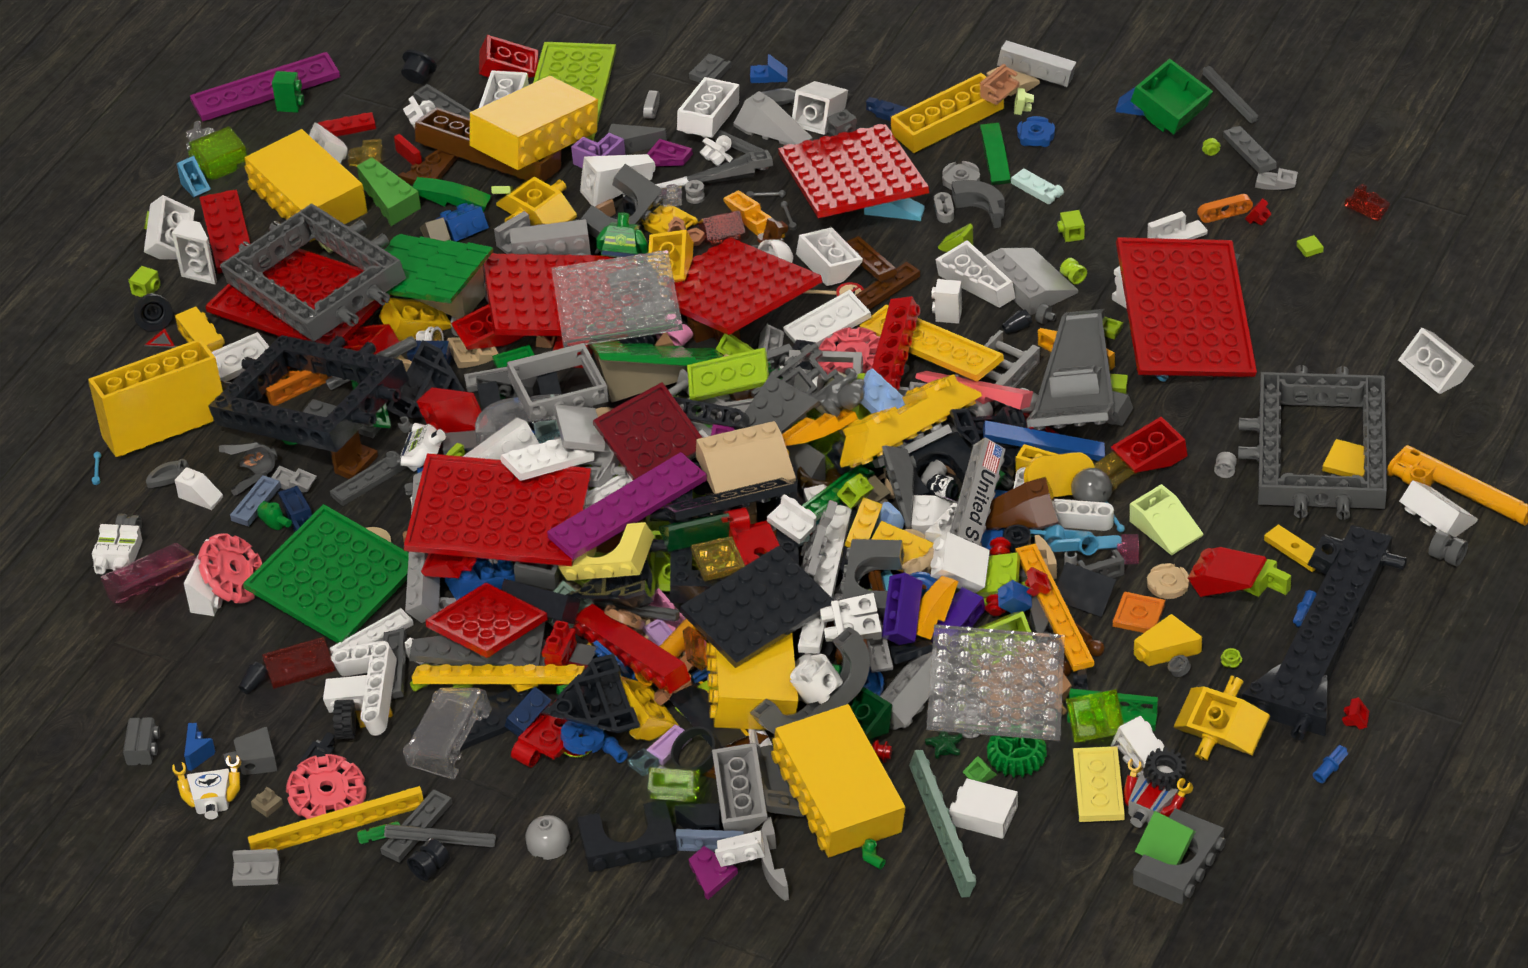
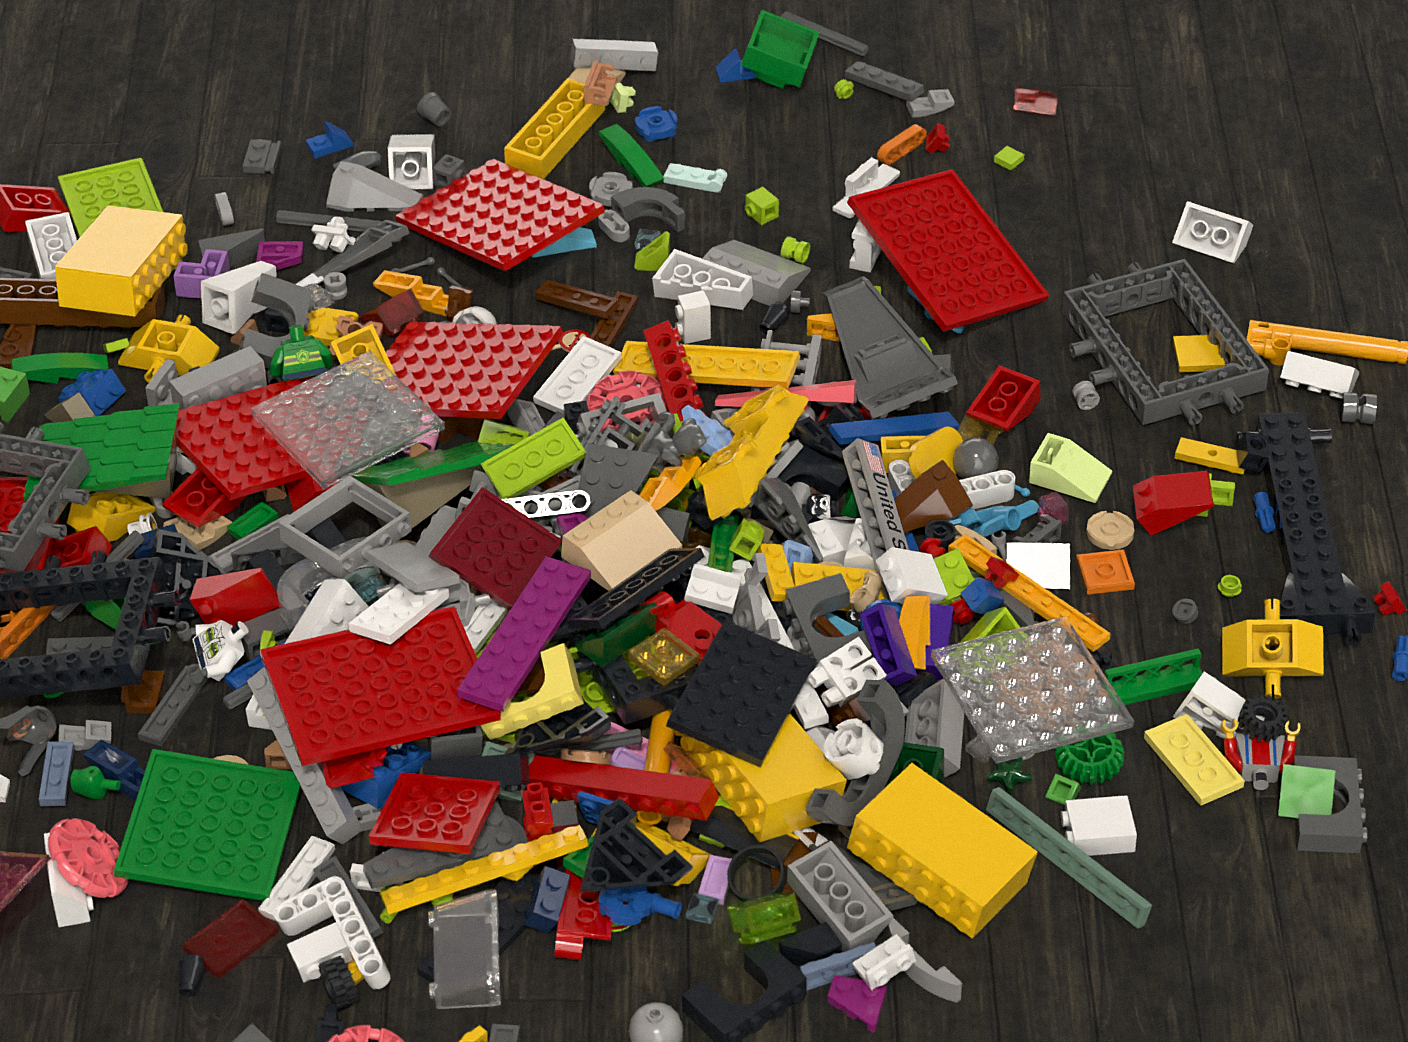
camera: 30 degrees left, 0 degrees up
white brick [677,77,739,138] -> none
white slope [796,227,863,286] -> none
green arm [862,839,886,870] -> none
dark blue hinge [866,97,908,122] -> none
clear neon green slope [1066,689,1123,742] -> none
yellow slope [1134,614,1202,666] -> none
none -> dark grey piece [417,92,451,126]
none -> clear light blue tile [635,229,661,249]

